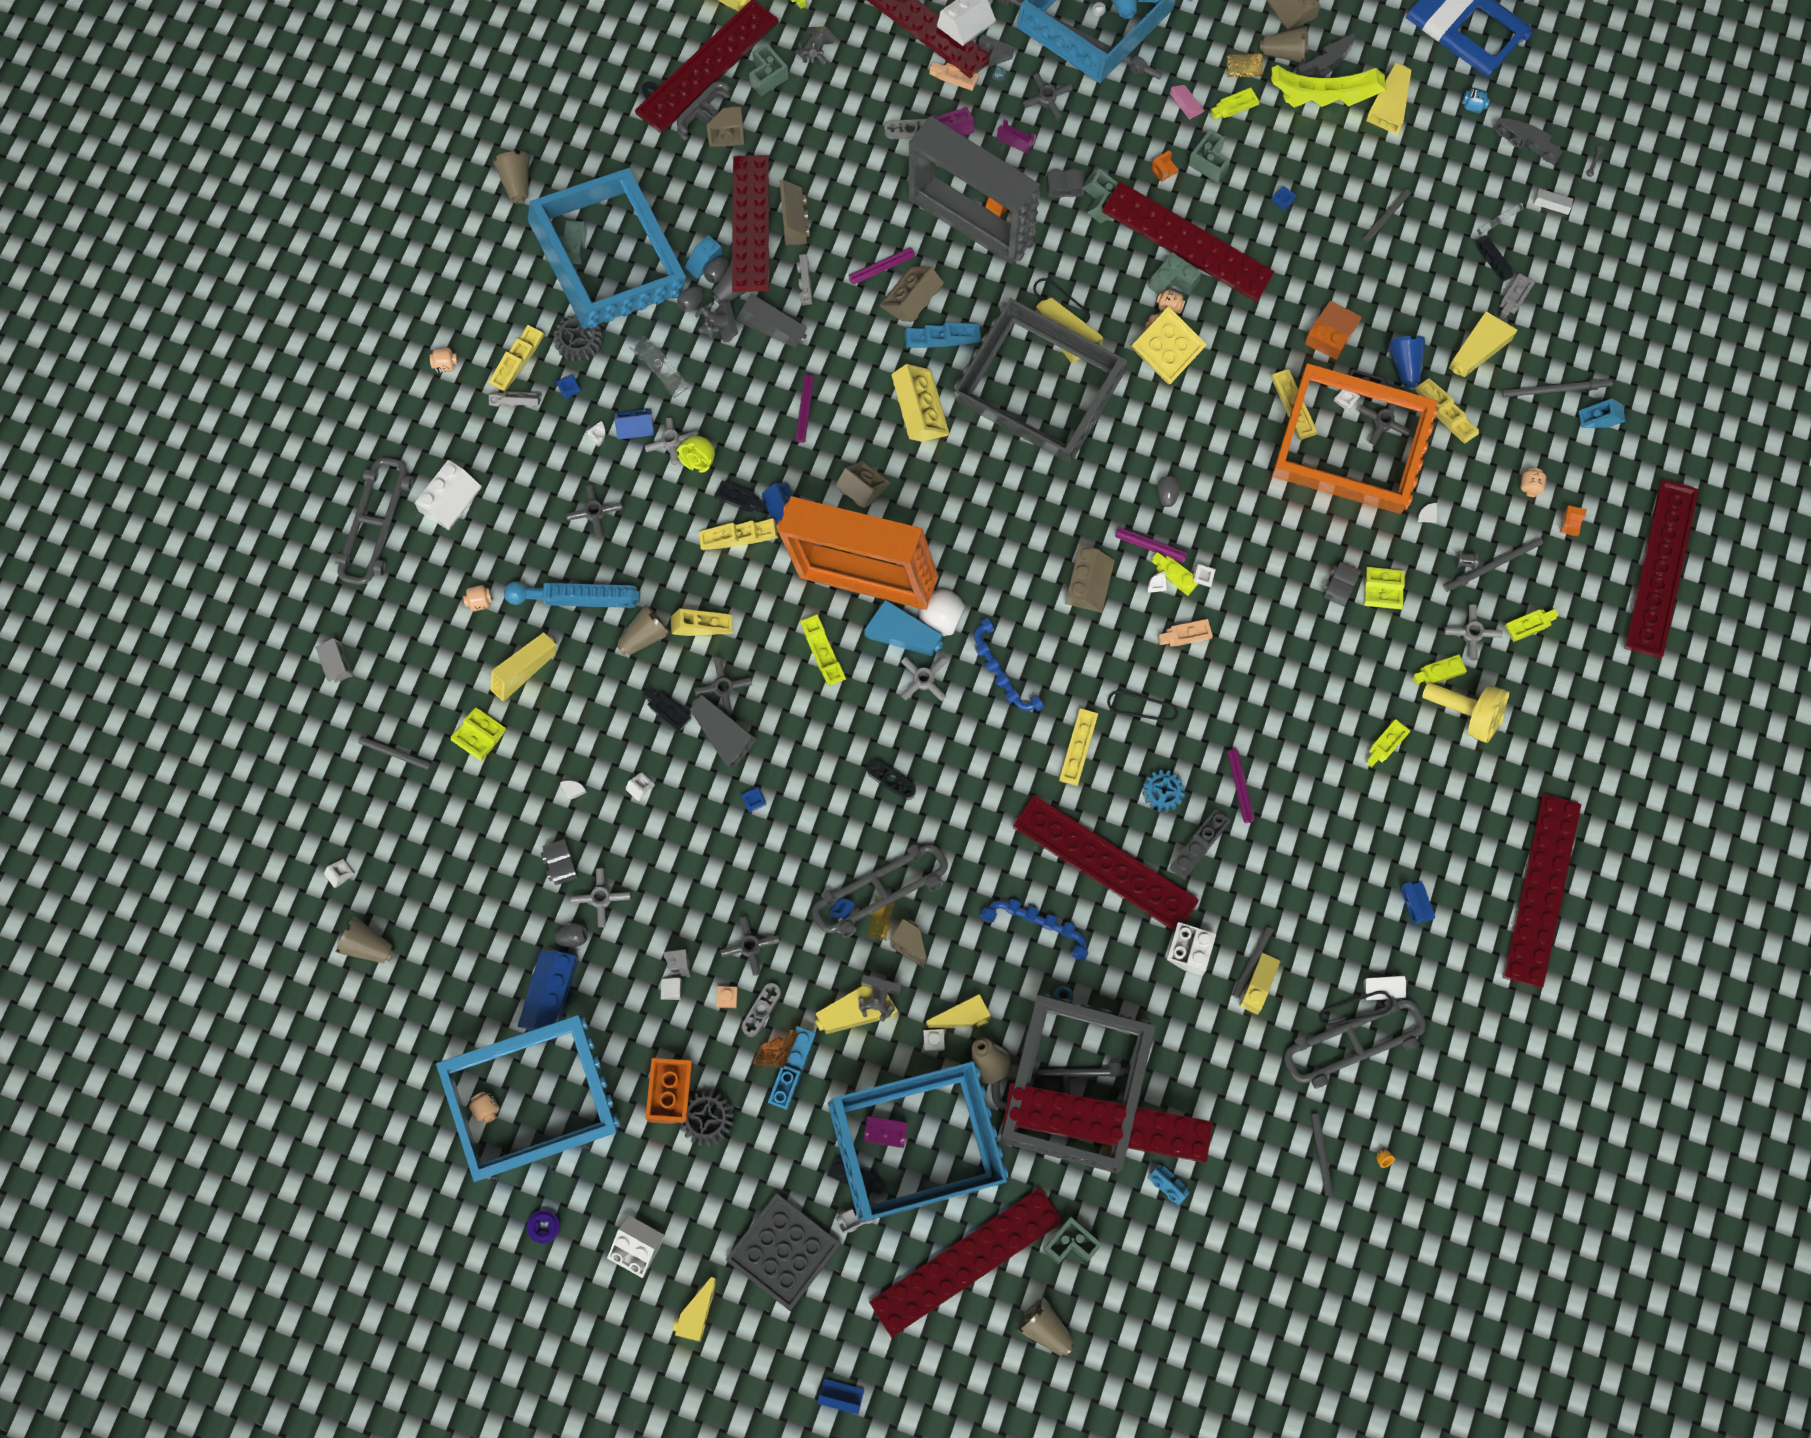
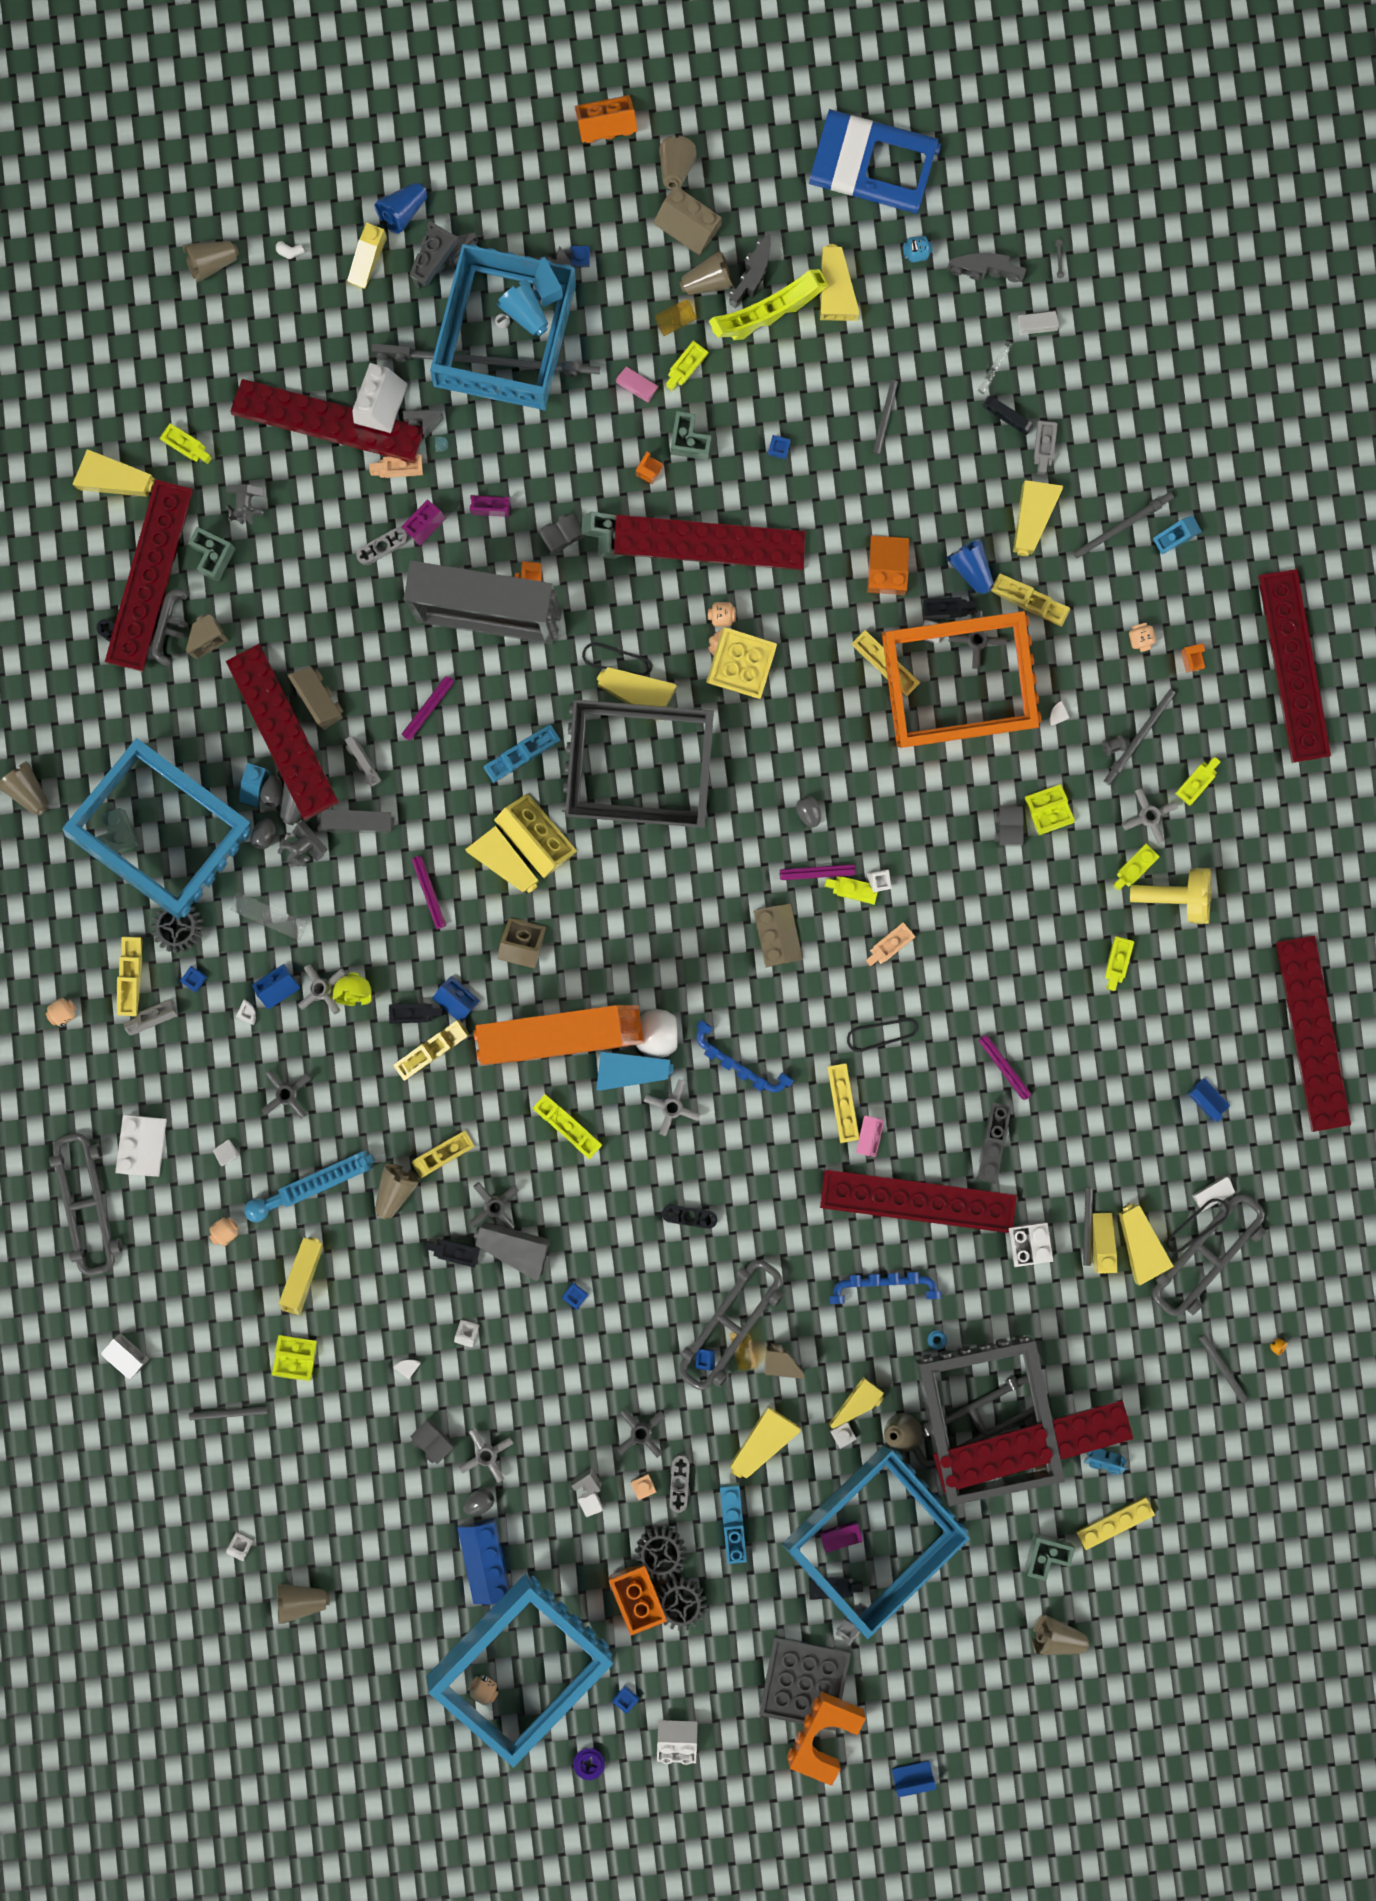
camera: 25 degrees left, 15 degrees up
light yellow slope [673,1277,716,1342] -> none
clear orange wing [753,1030,798,1068] -> none
dark grey piece [859,975,902,1022] -> none
dark red plate [869,1188,1063,1338] -> none
dark tan slope [880,266,944,322] -> none
dark grey bar [1022,73,1073,119] -> none
dark azure gear [1142,770,1185,812] -> none
white tile [1147,571,1167,593] -> none
sand green brick [1149,252,1202,295] -> none
none -> white slope [213,1139,239,1167]
none -> light yellow slope [465,826,539,893]
none -> blue tile [612,1685,640,1714]
none -> dark grey gear [635,1526,687,1581]
none -> orange arch [787,1692,866,1786]
none -> bright pink slope [856,1116,884,1157]
none -> light yellow plate [1076,1496,1155,1550]
none -> light yellow slope [1119,1203,1174,1285]

